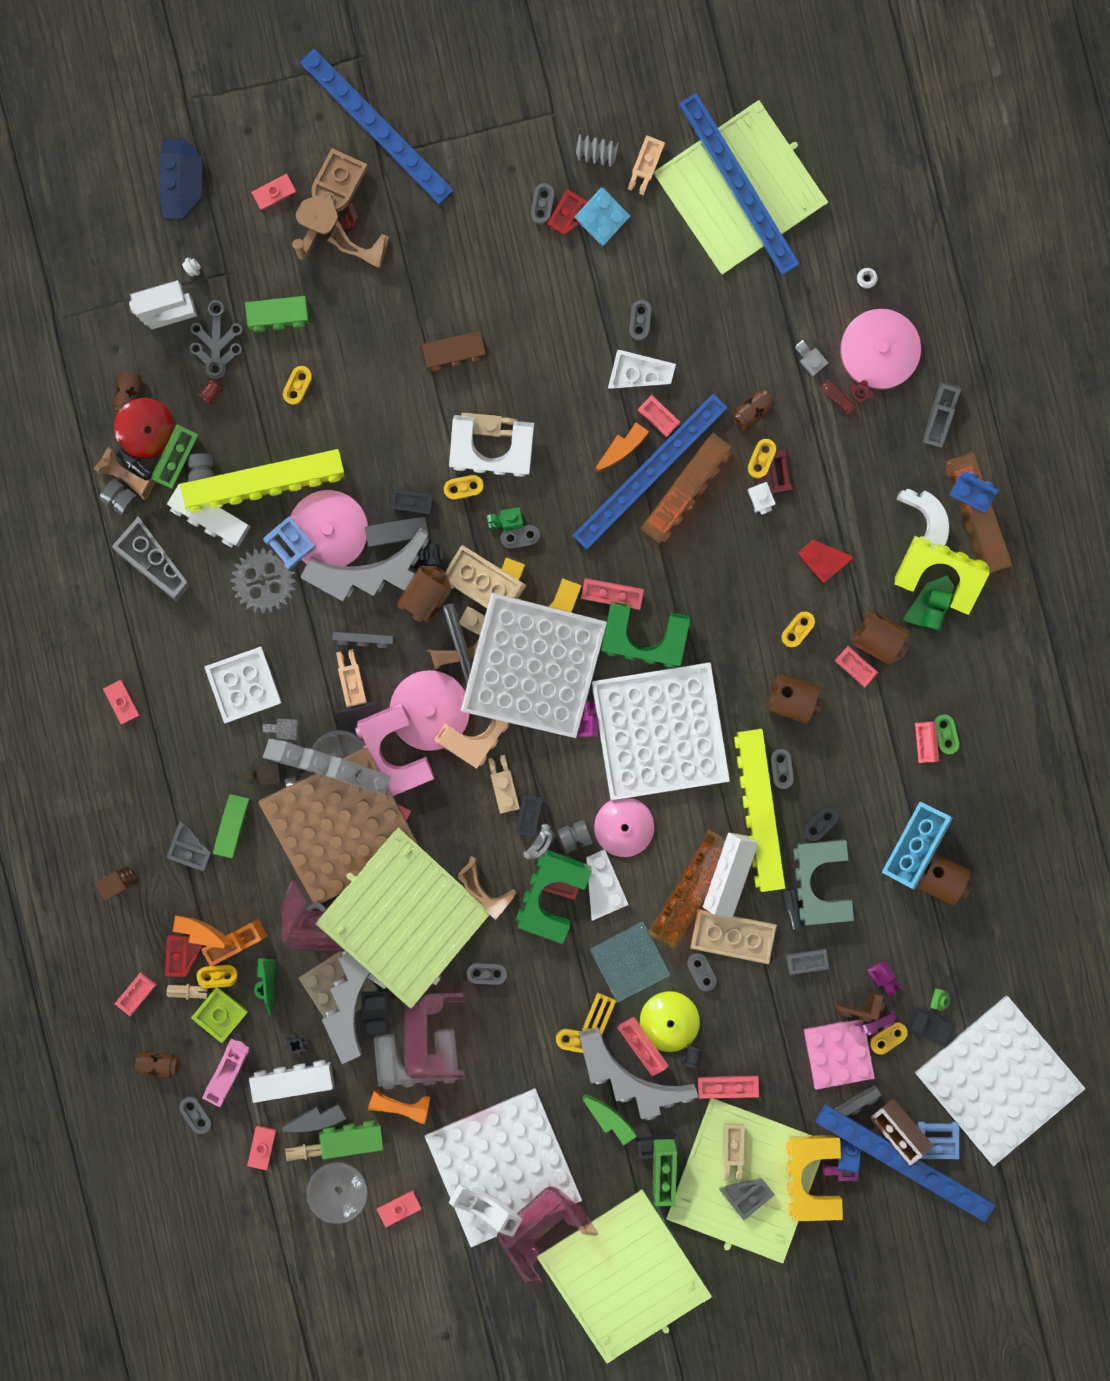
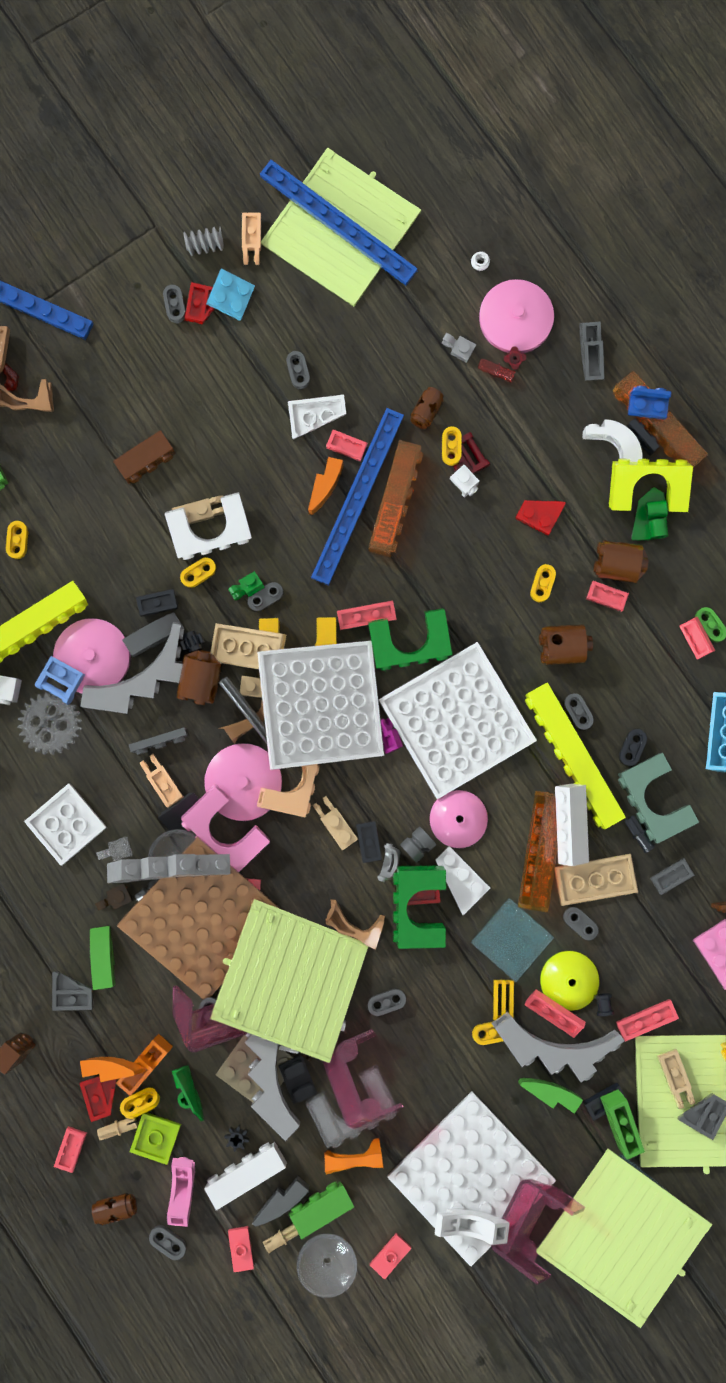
camera: 20 degrees left, 5 degrees down
none -> black plate [627,418,660,456]

